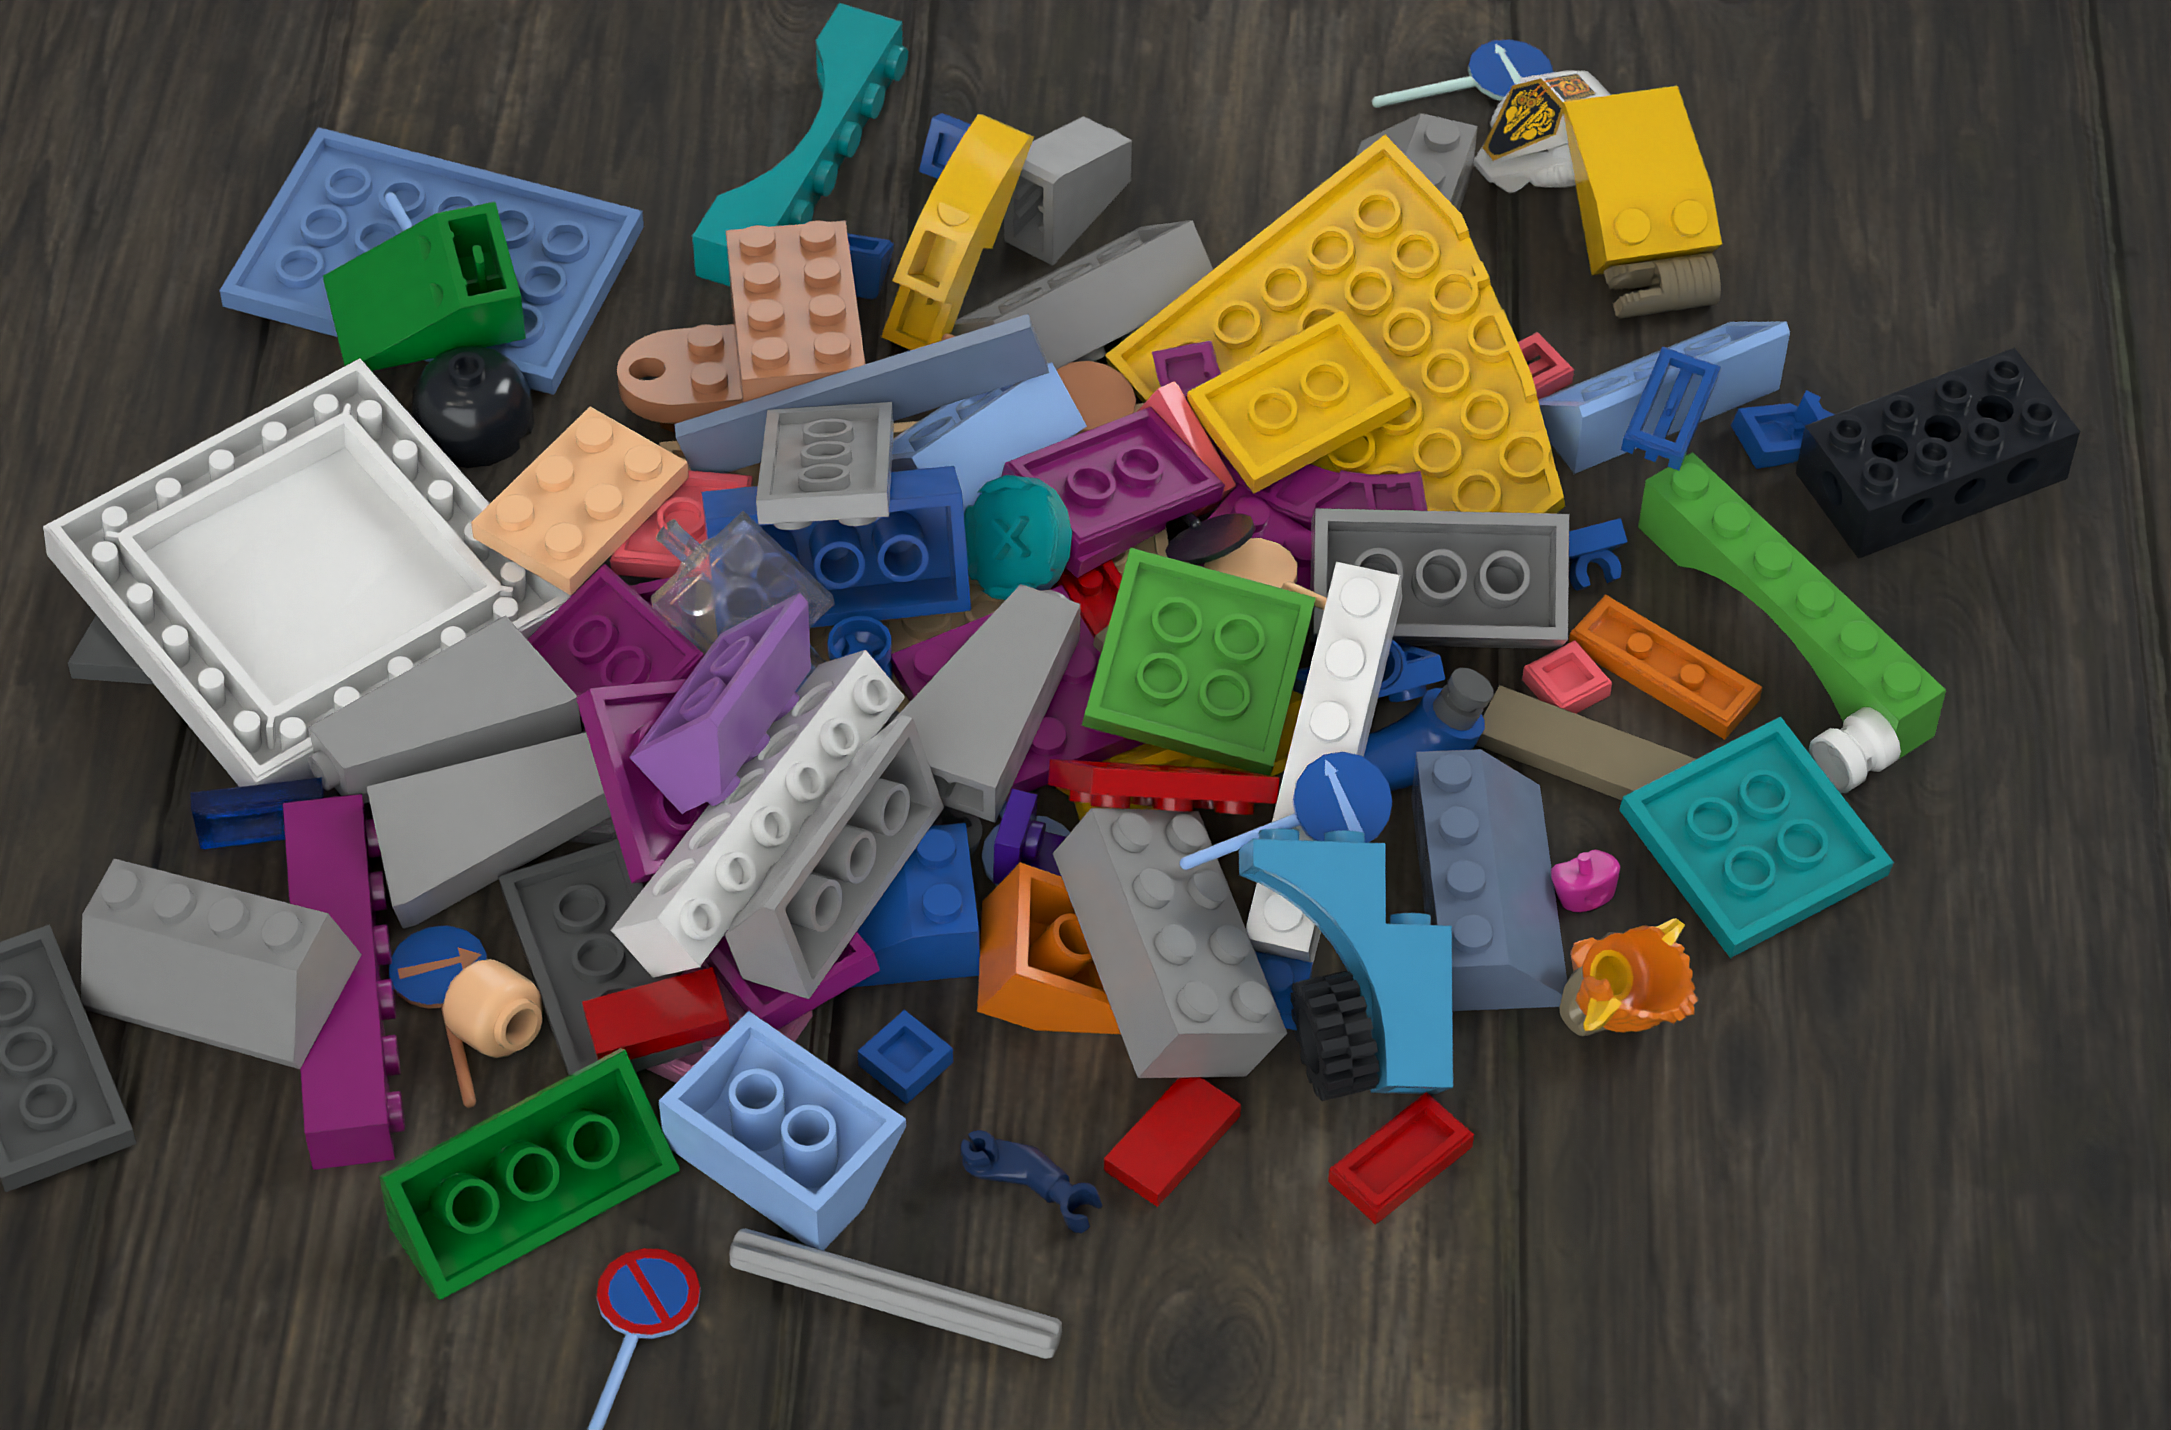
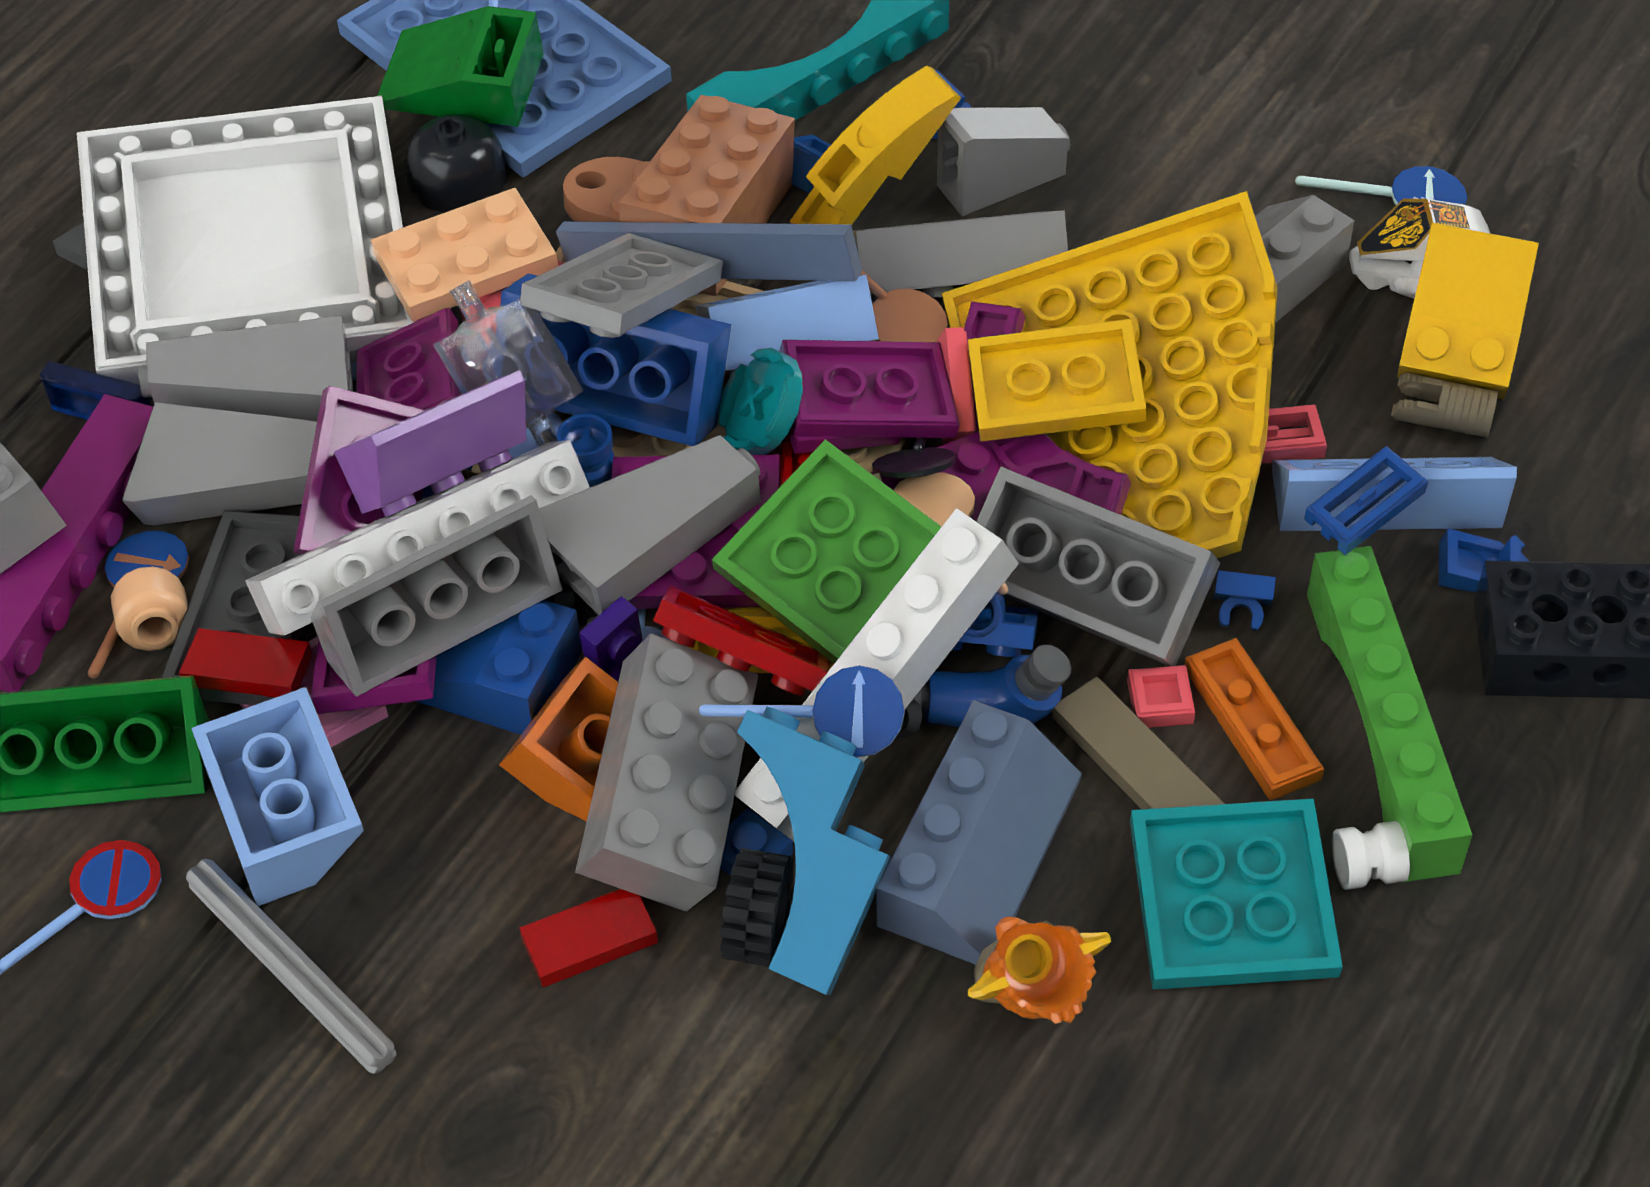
camera: 30 degrees right, 0 degrees up
blue plate [858,1010,953,1104] -> none
dark blue arm [960,1130,1103,1233] -> none
red tile [1328,1092,1474,1225] -> none
dark pink piece [1551,850,1620,912] -> none

